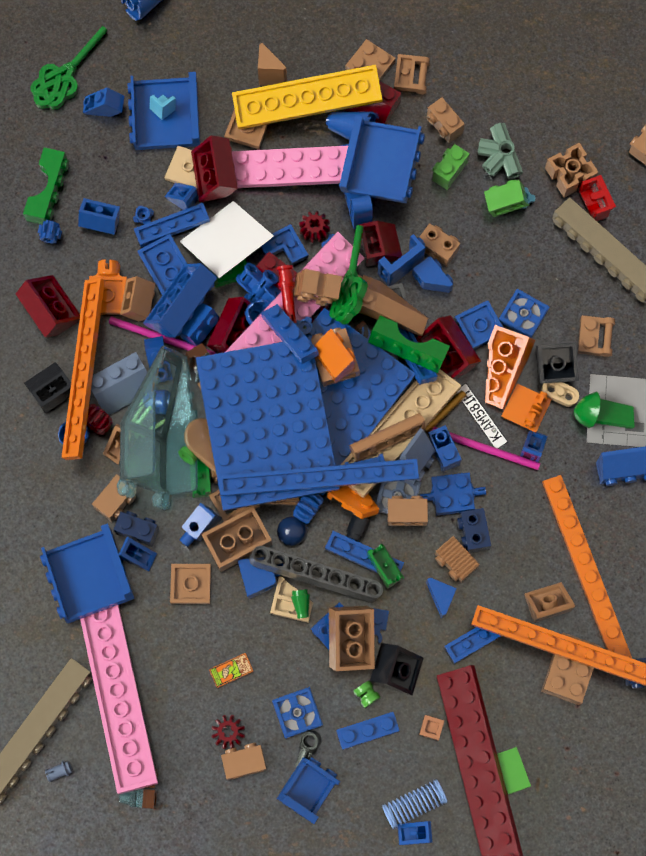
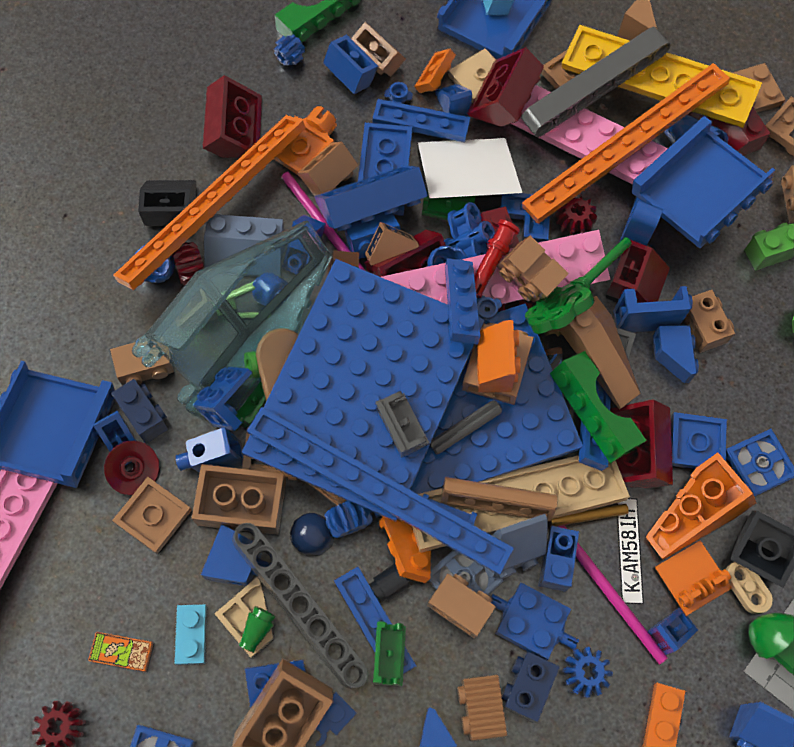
camera: 30 degrees right, 5 degrees down
none -> dark red dish [104,441,159,495]
none -> medium azure plate [175,605,207,665]
none -> blue bracket [193,367,252,431]
none -> medium nougat brick [351,22,406,77]
none -> medium nougat slope [365,222,419,266]
none -> dark grey hinge [375,391,430,458]
none -> orange plate [414,49,456,93]
none -> dark grey axle [430,400,502,454]
none -> dark grey beam [521,27,671,137]
none -> orange plate [522,63,730,224]
none -> blue gear [562,647,613,698]

